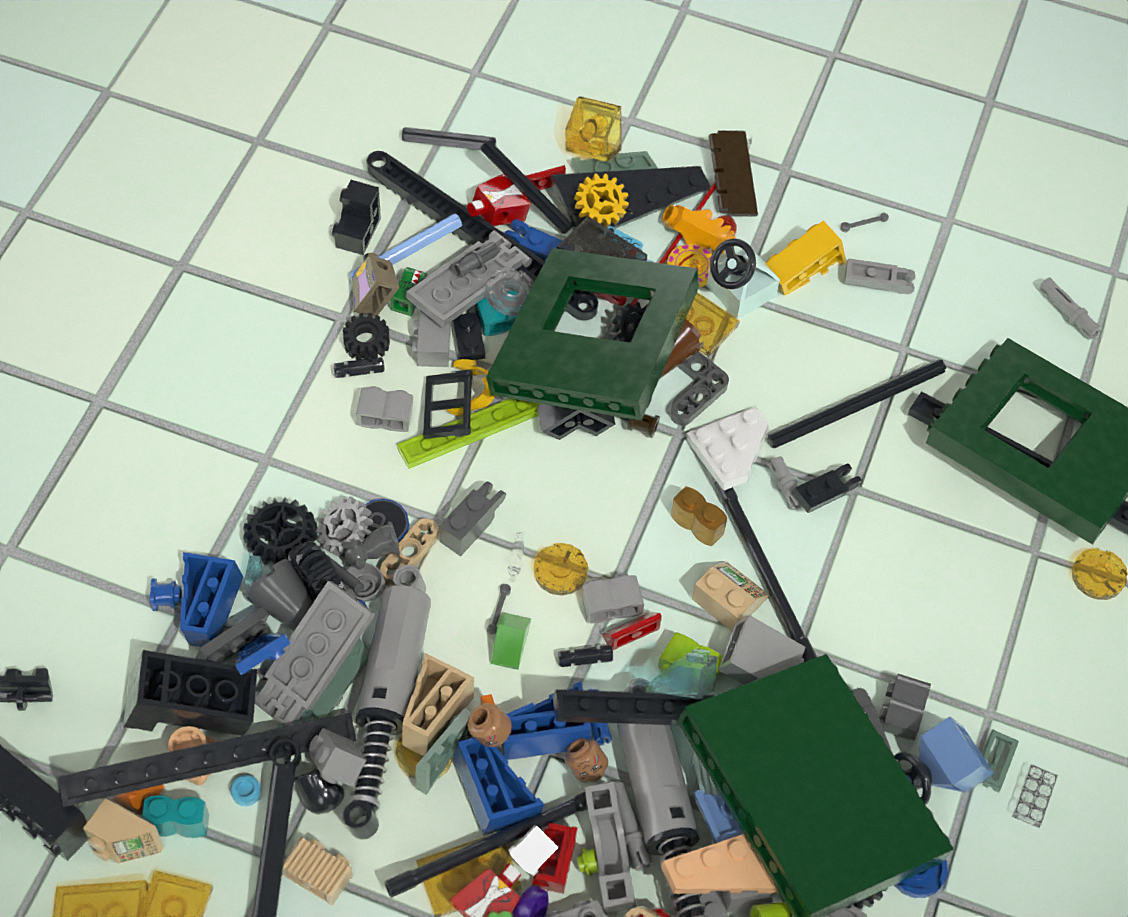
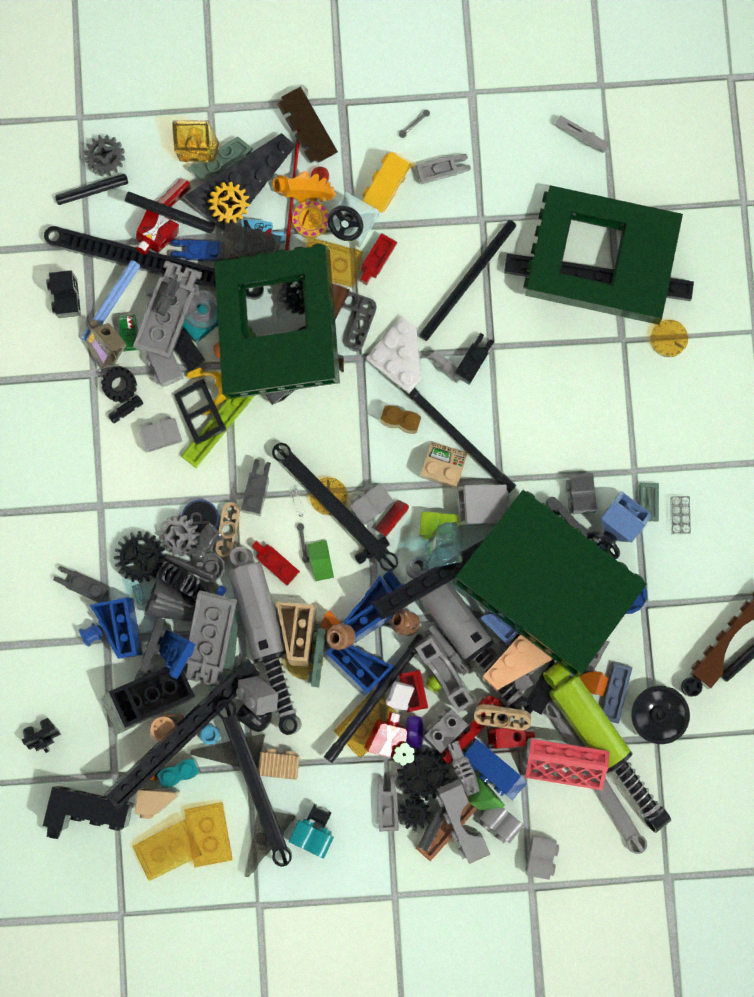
camera: 25 degrees left, 25 degrees up
none -> dark grey hinge [53,566,109,603]
none -> dark grey gear [84,134,126,176]
none -> clear smoke wing [190,734,266,767]
none -> red hinge [252,540,300,586]
none -> black piece [272,443,399,572]
none -> red hinge [360,233,398,285]

